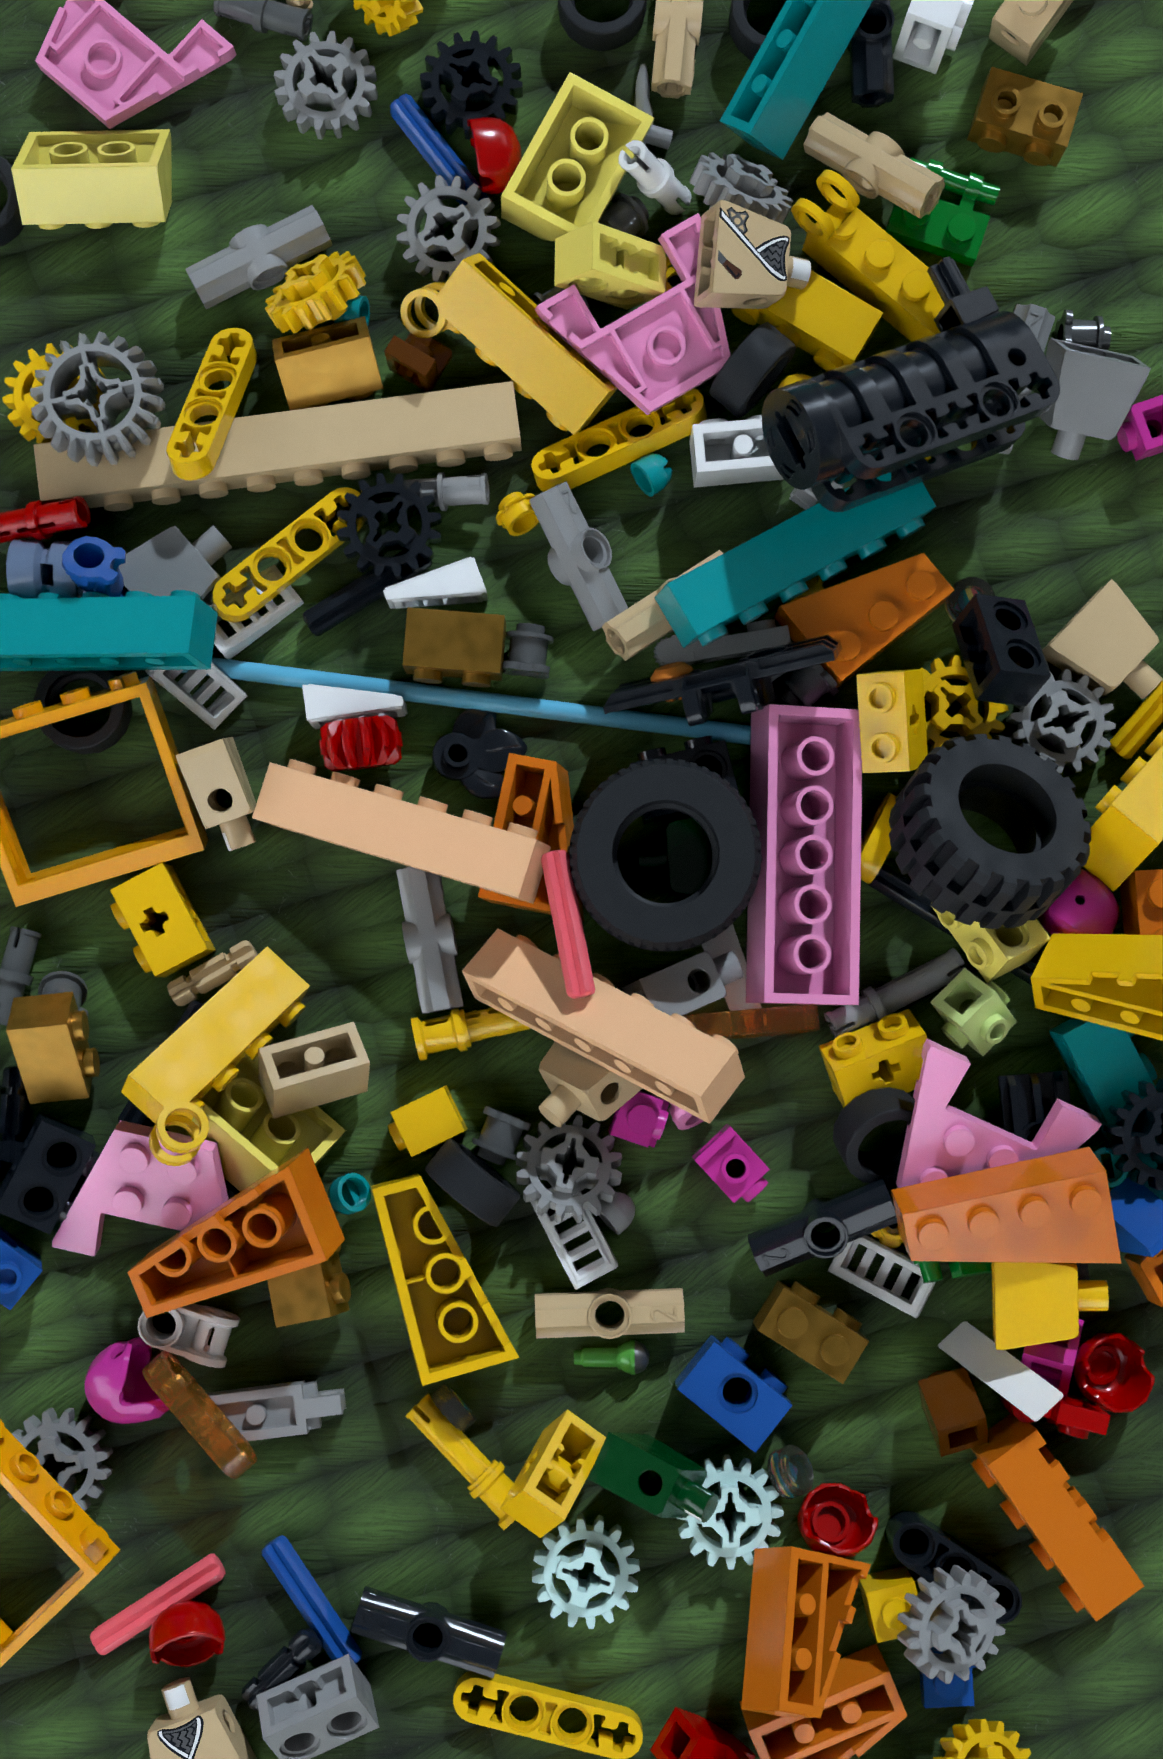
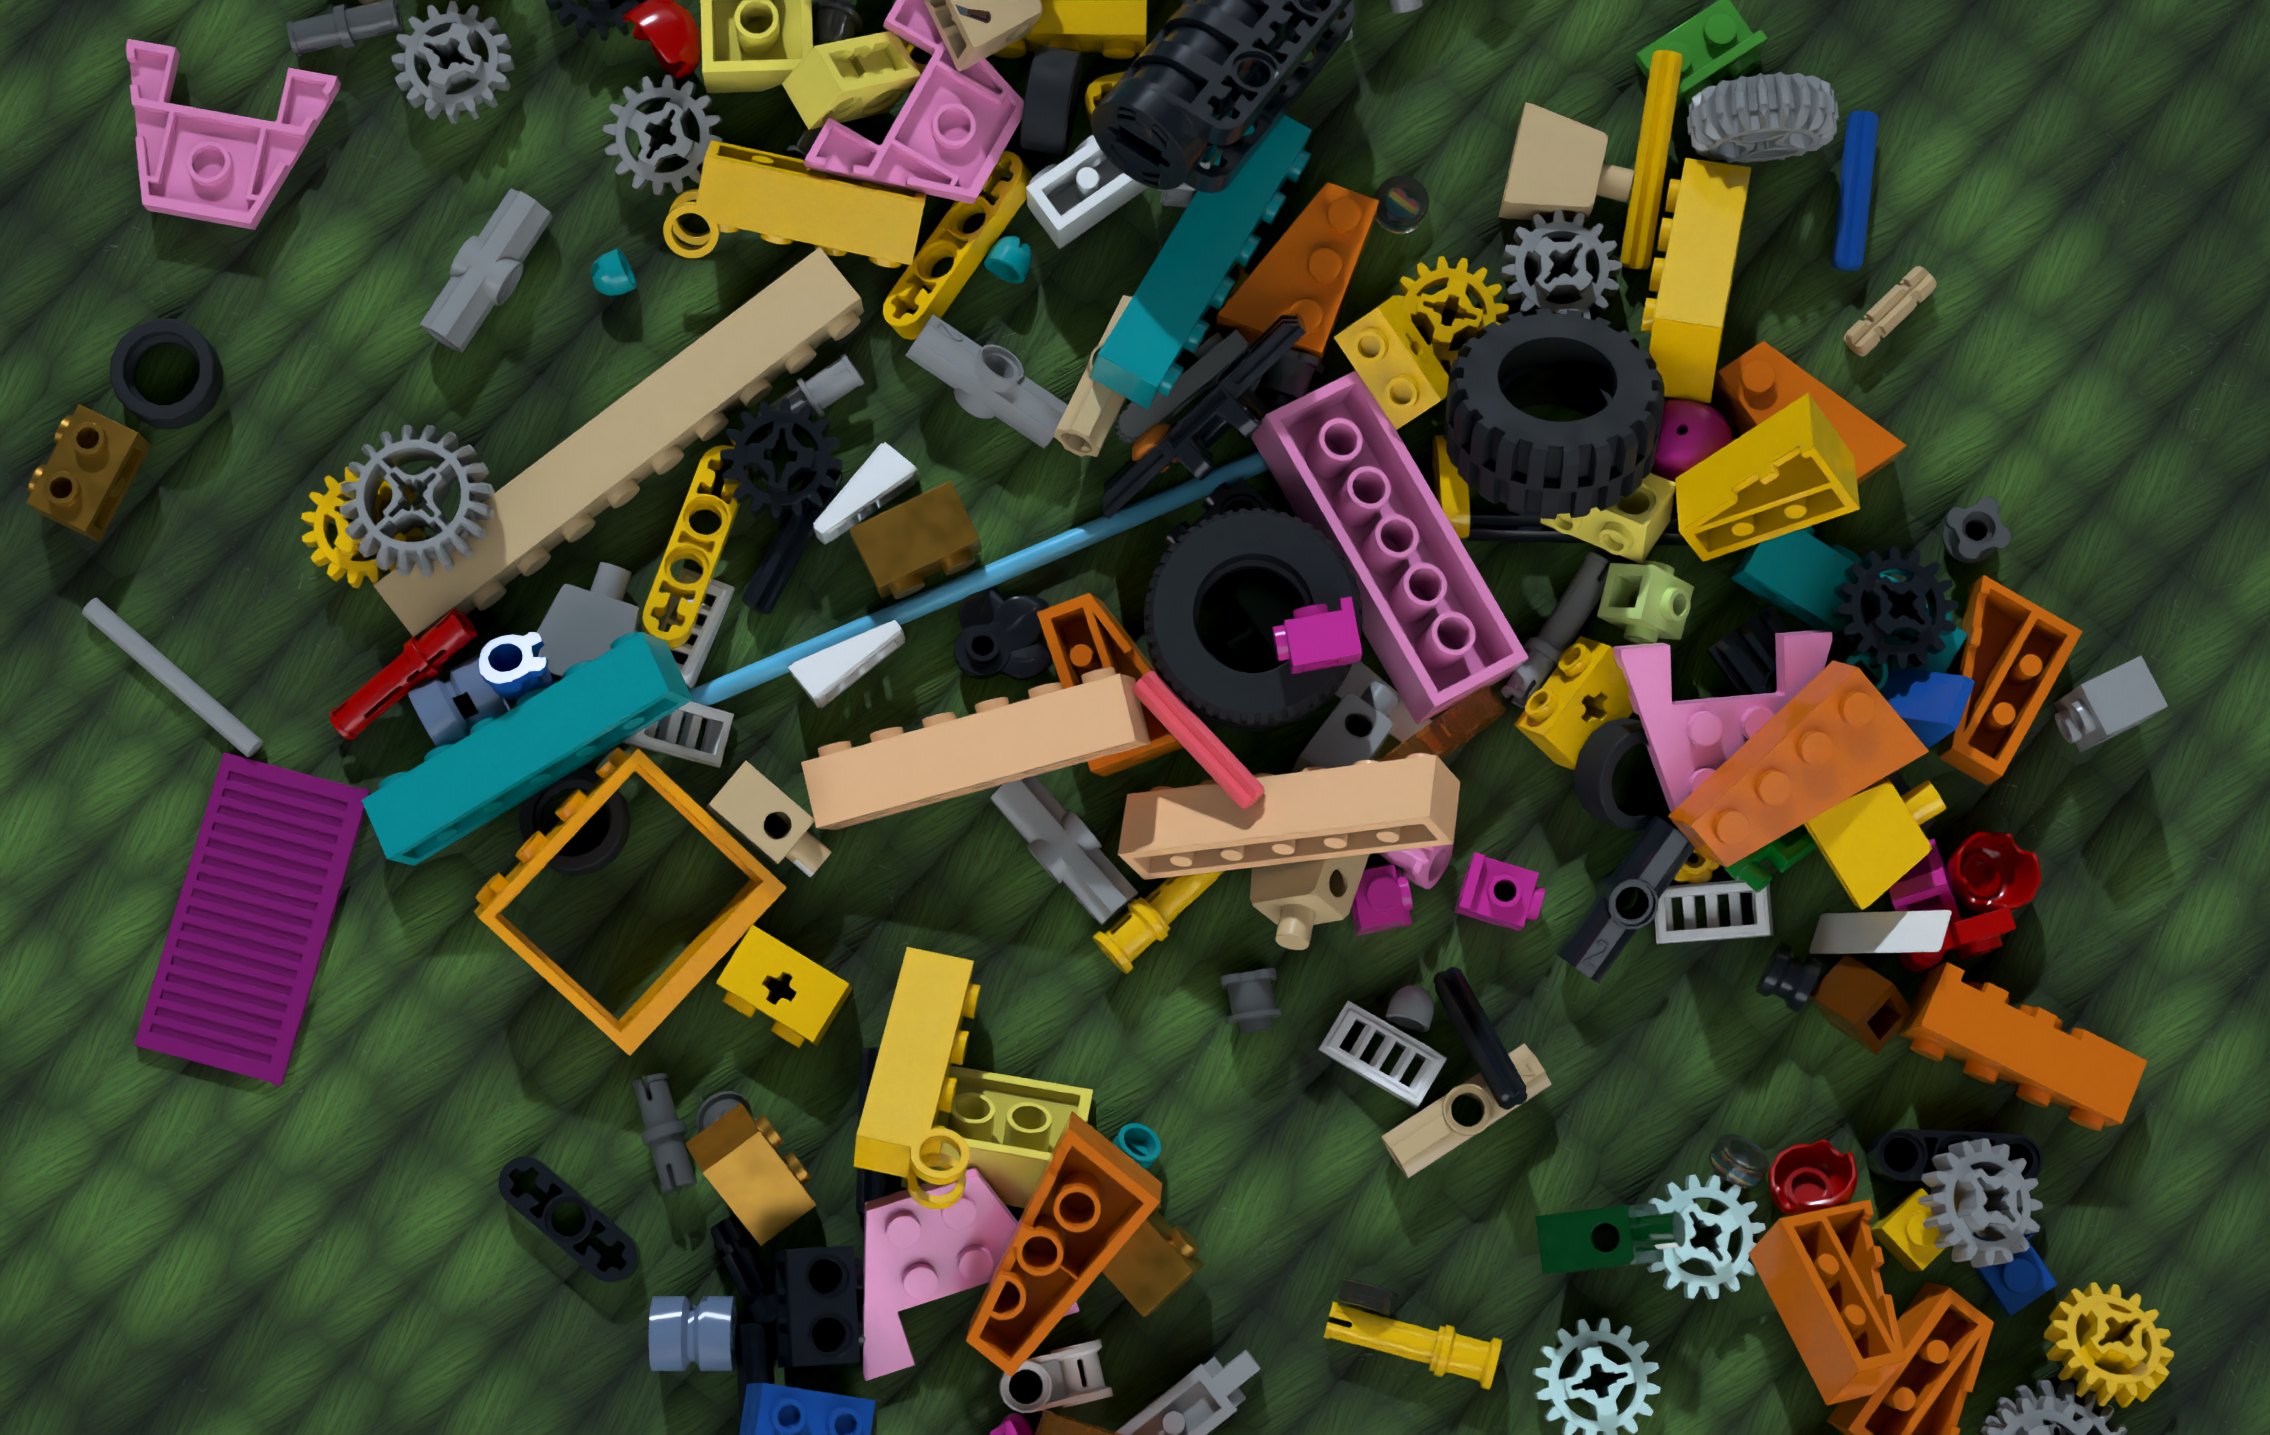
camera: 30 degrees left, 5 degrees down
light yellow slope [11,129,172,230] -> none
yellow beam [166,328,257,480] -> none
tan axle [167,940,258,1006] -> none
tan brick [258,1022,370,1119] -> none
yellow gear [265,251,366,333] -> none
pearl gold brick [272,316,383,410] -> none
red gear [319,715,403,772] -> none
yellow wedge [370,1173,519,1386] -> none
reddish brown bracket [384,333,453,392] -> none
yellow brick [387,1085,467,1157] -> none
blue axle [390,94,489,206] -> none
black tyre [425,1138,520,1227] -> none
yellow plate [496,492,539,536] -> none
yellow brick [500,1409,606,1538] -> none
dark grey brick [502,623,554,679] -> none
light grey gear [516,1115,622,1223] -> none
bright green piece [574,1340,649,1375] -> none
blue brick [675,1335,792,1453] -> none
pearl gold brick [753,1280,869,1384] -> none
black brick [952,593,1051,706] -> none
none -> dark pink brick [1272,596,1362,674]
none -> black axle [1433,967,1528,1110]
none -> black wheel [1756,942,1822,1013]

